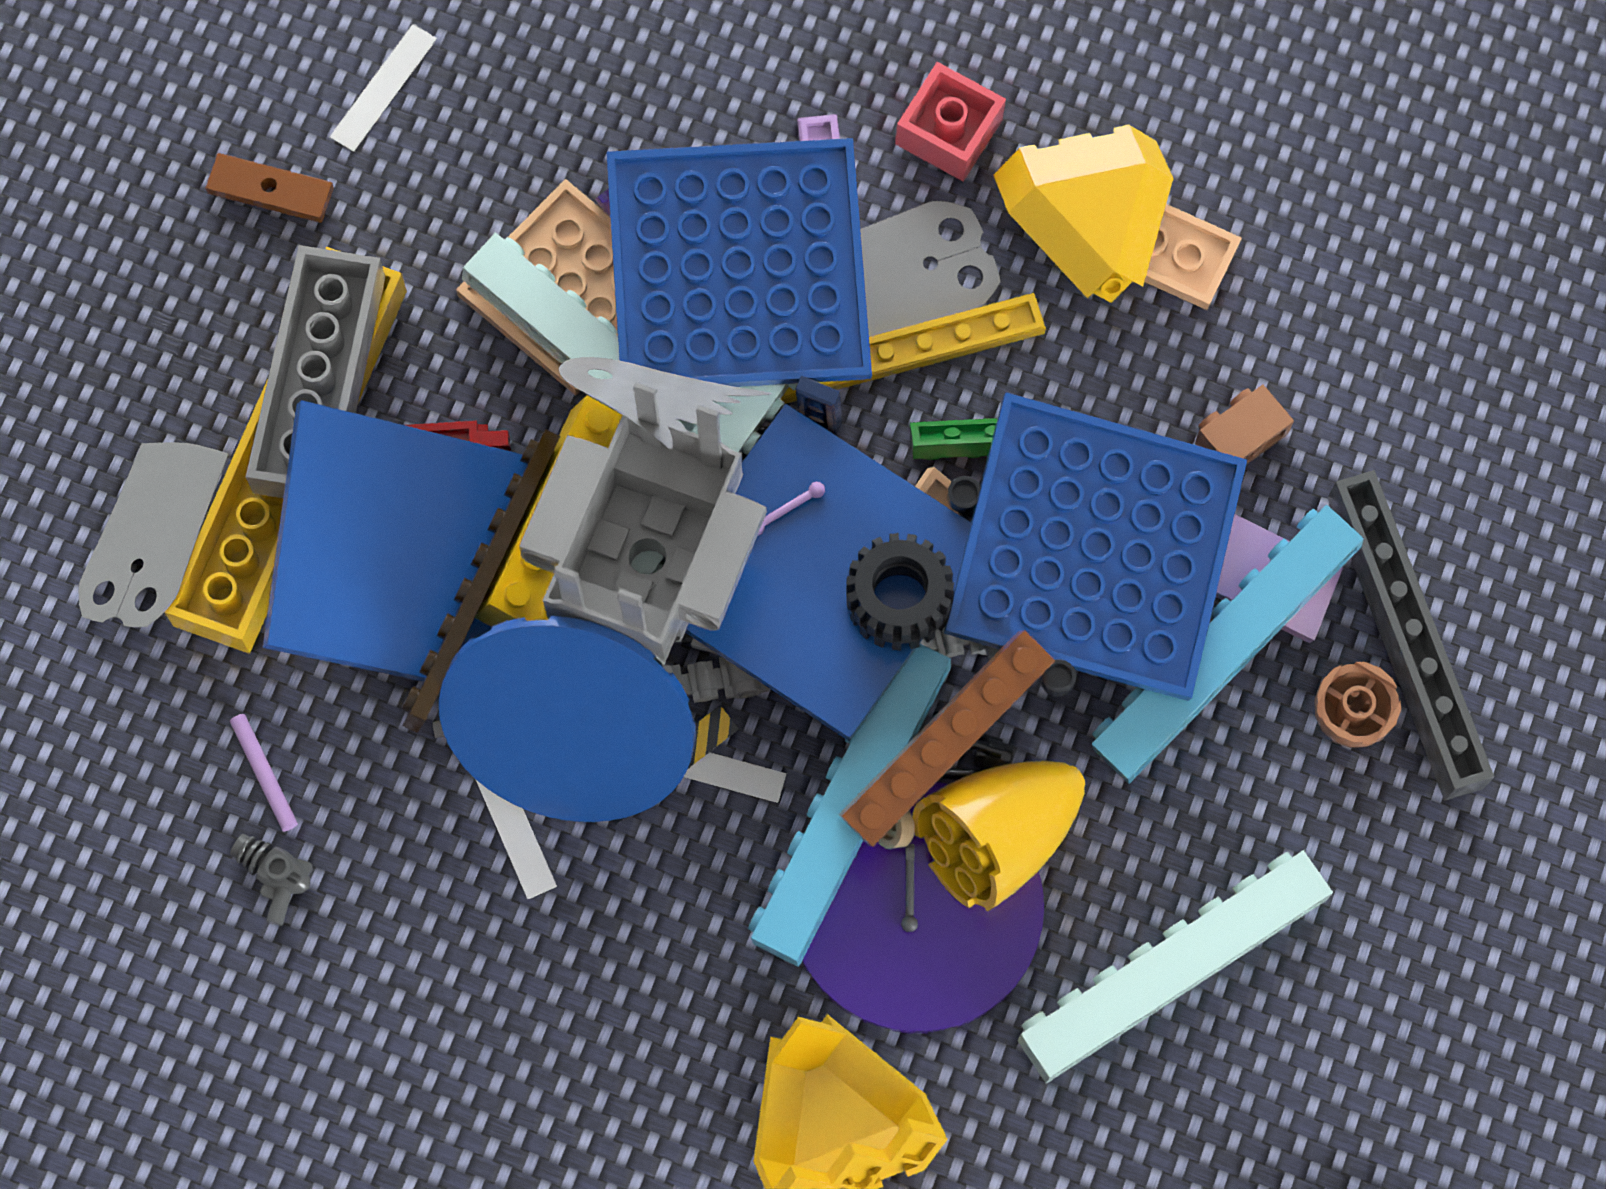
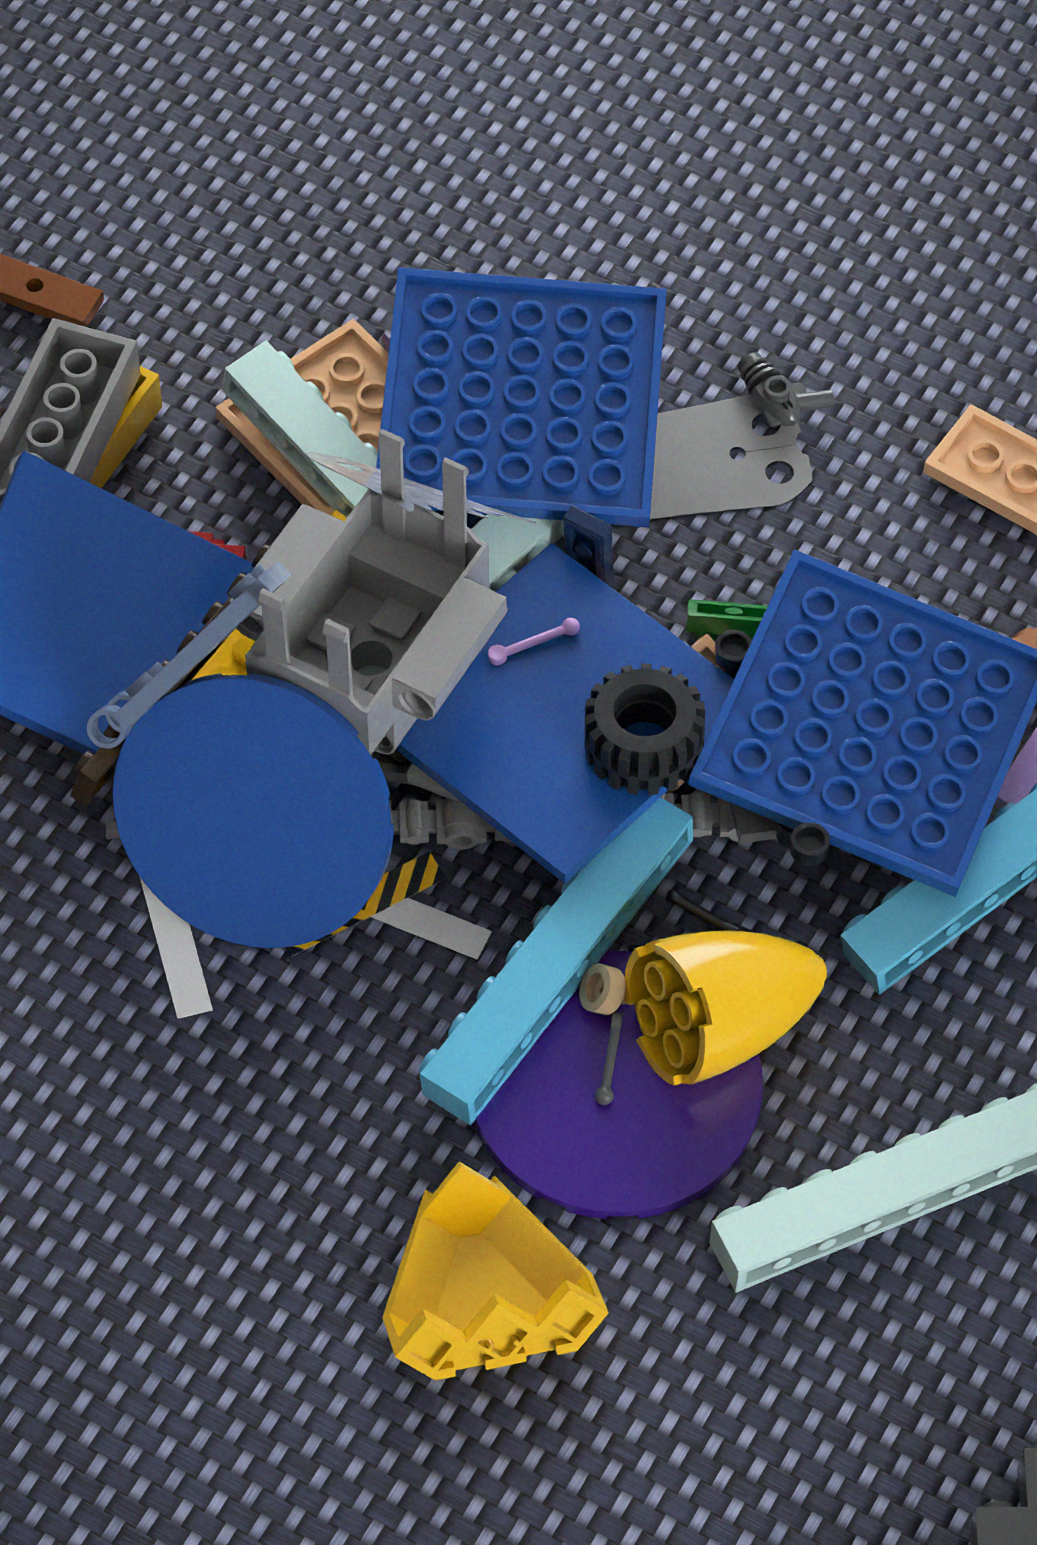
camera: 10 degrees right, 15 degrees down
white sticker [330,24,437,151] -> none
yellow tile [781,293,1046,404] -> none
dark orange brick [838,630,1055,847] -> none
coral brick [895,62,1006,182] -> none
yellow panel [993,125,1173,303] -> none
none -> sand blue hinge [87,561,292,749]
none -> dark grey piece [738,352,834,427]

